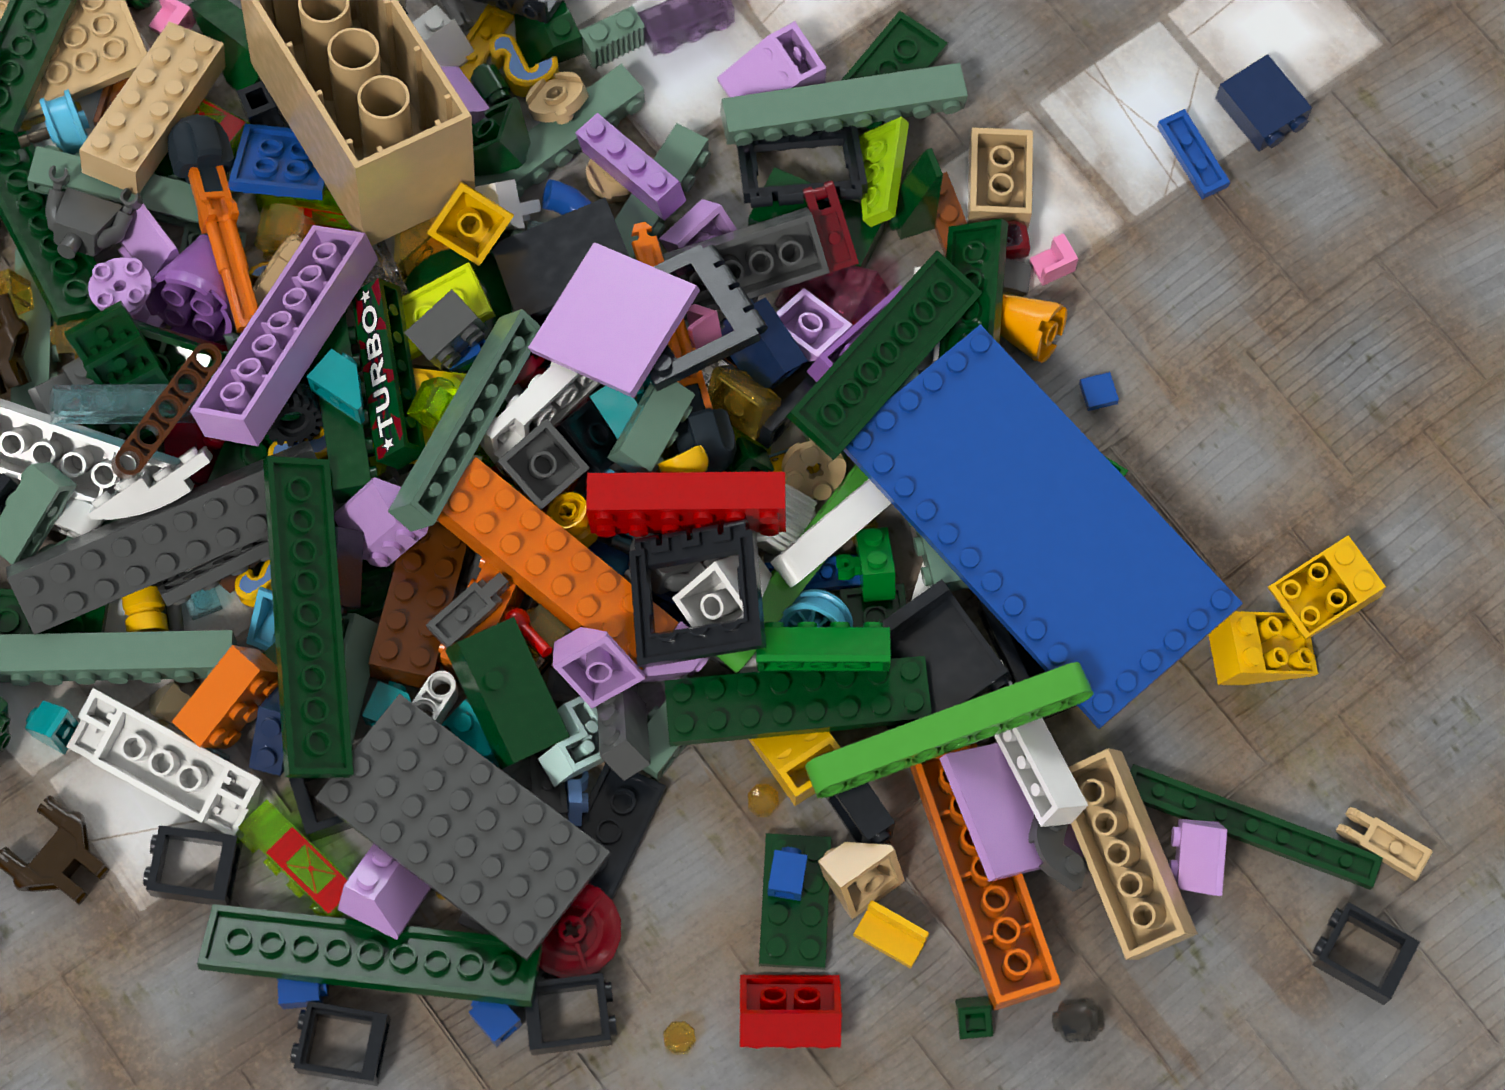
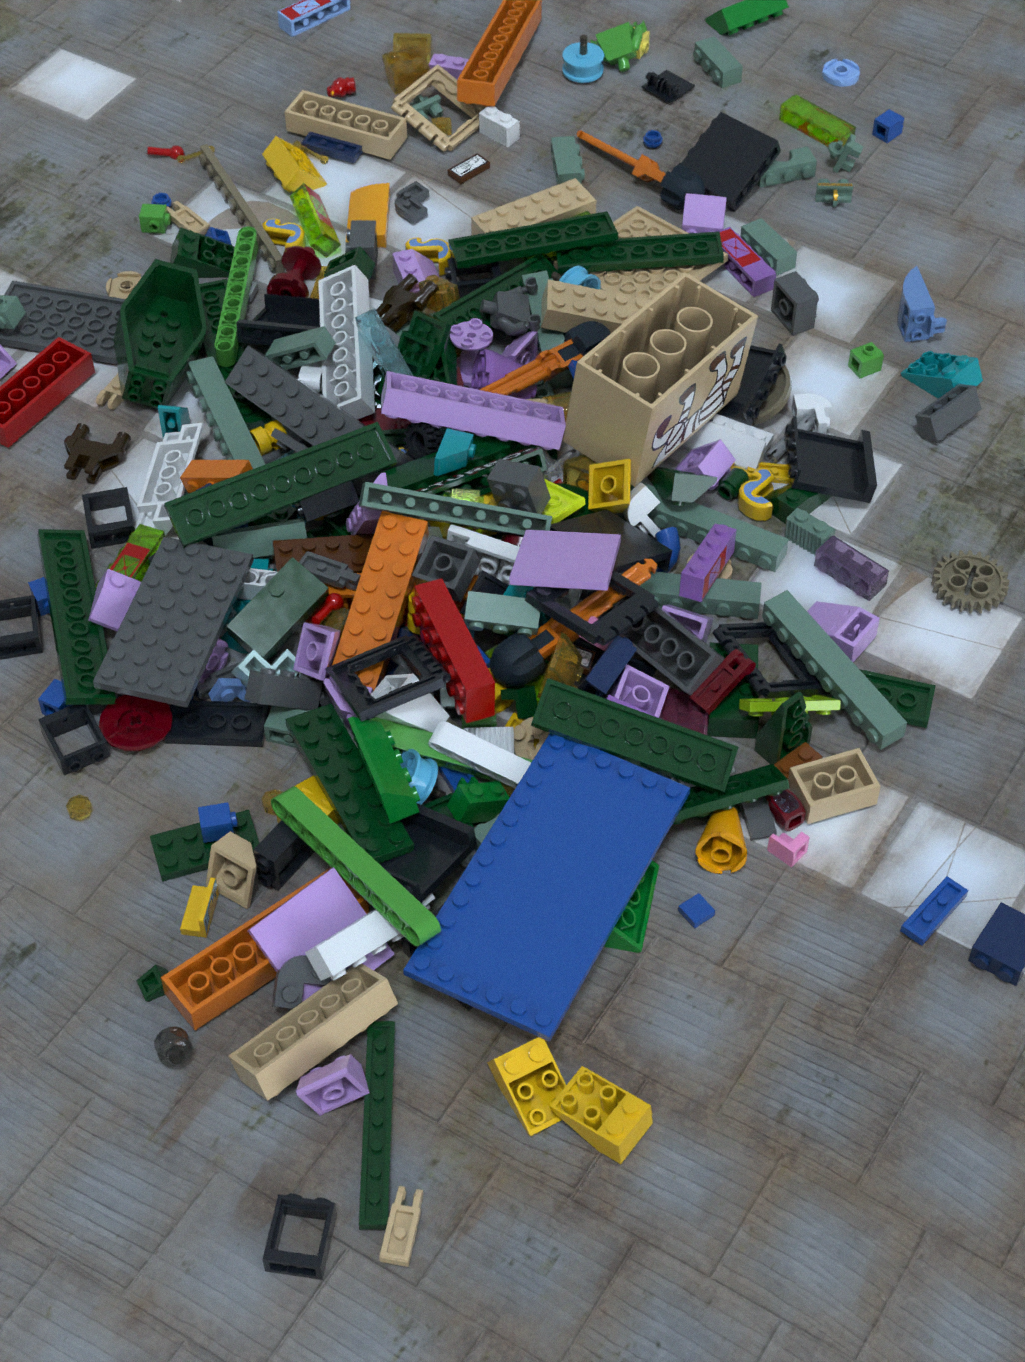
camera: 70 degrees right, 20 degrees down
white slope [88,446,213,520] -> none
reddish brown beam [111,343,222,480] -> none
tan plate [526,72,589,124] -> none
yellow hair [658,445,709,472] -> none
red slope [740,975,842,1049] -> none

